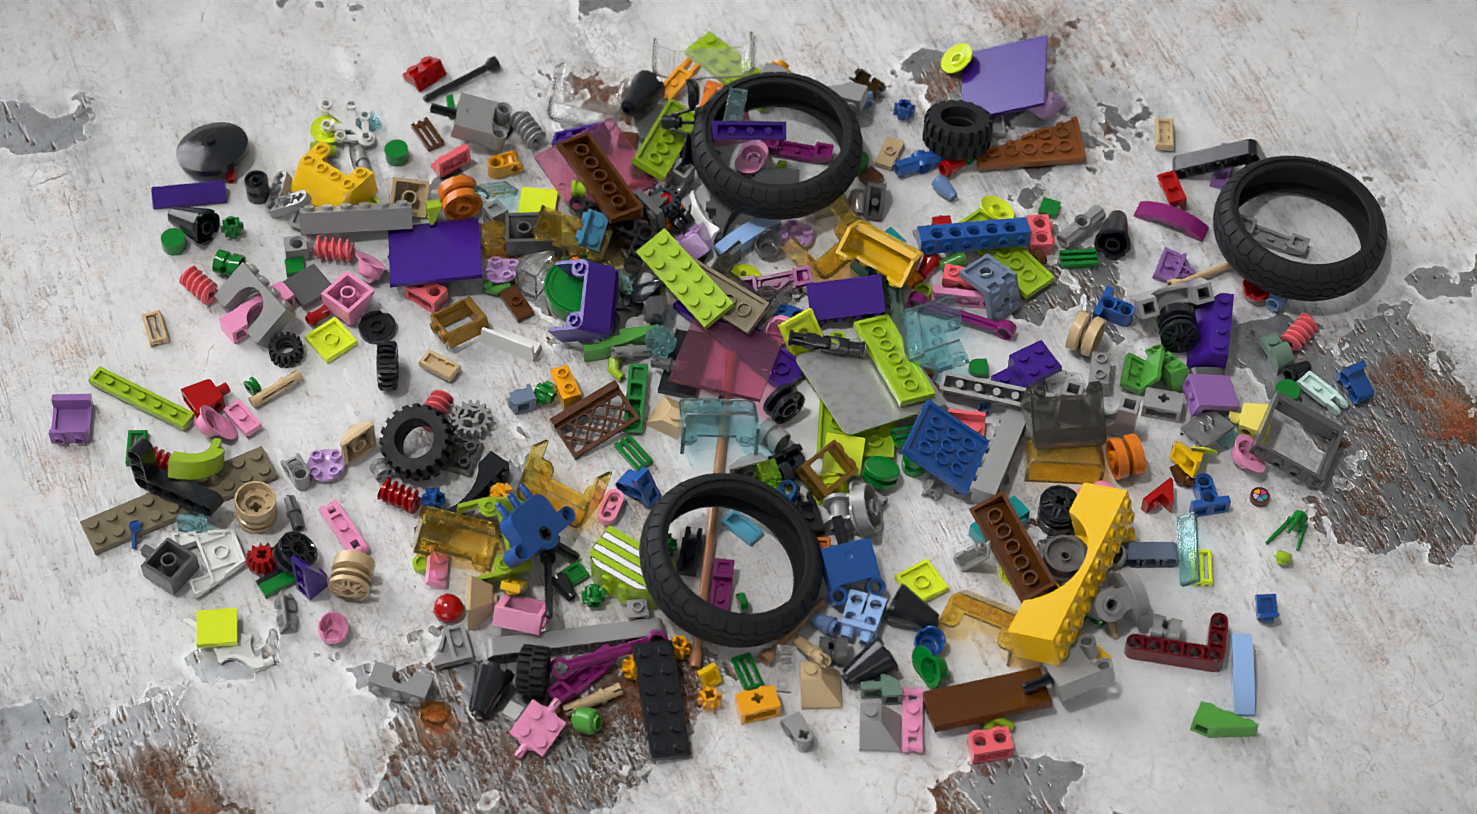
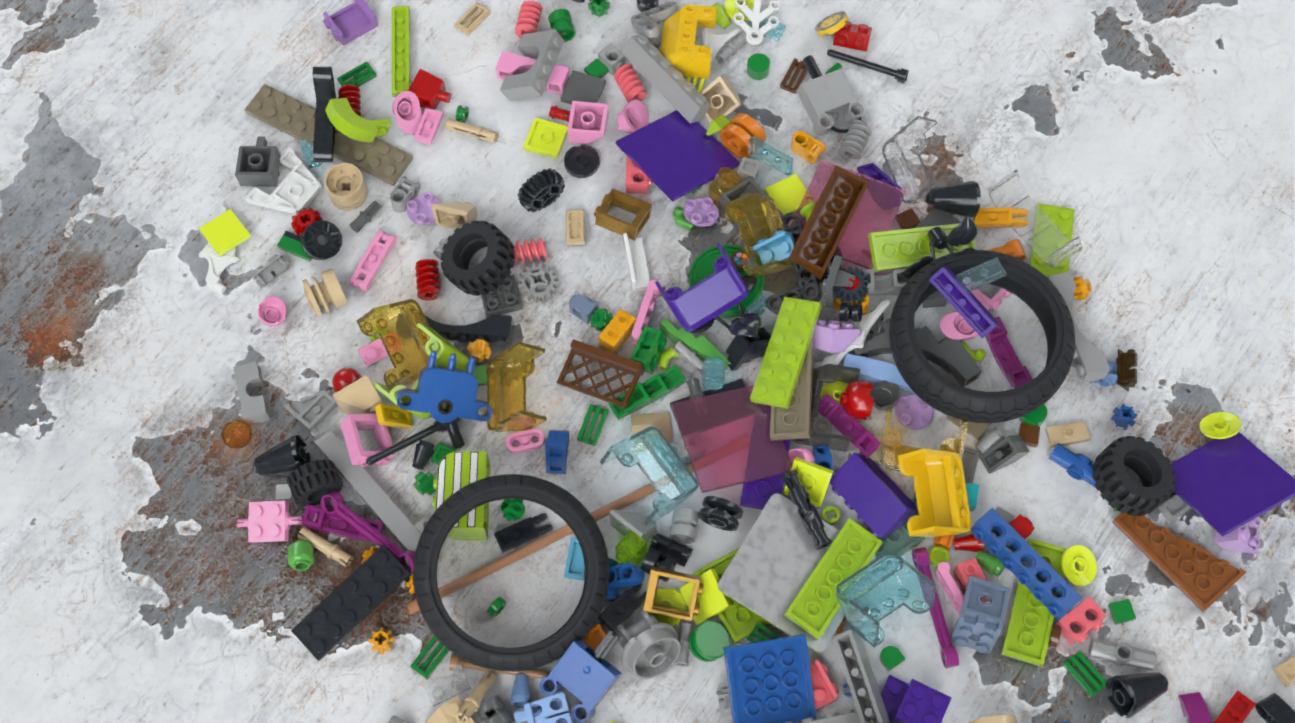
camera: 60 degrees right, 10 degrees up
blue hand [129,520,142,549] -> none
black tyre [268,332,304,368] -> none
dark purple slope [291,555,328,601] -> none
blue gear [421,487,446,511] -> none
coral bracket [431,143,471,178] -> none
reddish brown plate [499,285,534,322] -> none
clear slope [514,250,555,300] -> none
yellow tile [696,662,723,689] -> none
magenta slope [709,558,735,611] -> none
light orange brick [735,685,781,725] -> none
medium blue cone [931,174,958,201] -> none
red cone [938,159,966,177] -> none
none -> green brick [629,326,667,374]
none -> bright pink plate [632,280,660,346]
none -> yellow tile [815,11,849,37]
none -> red cylinder [839,380,874,420]

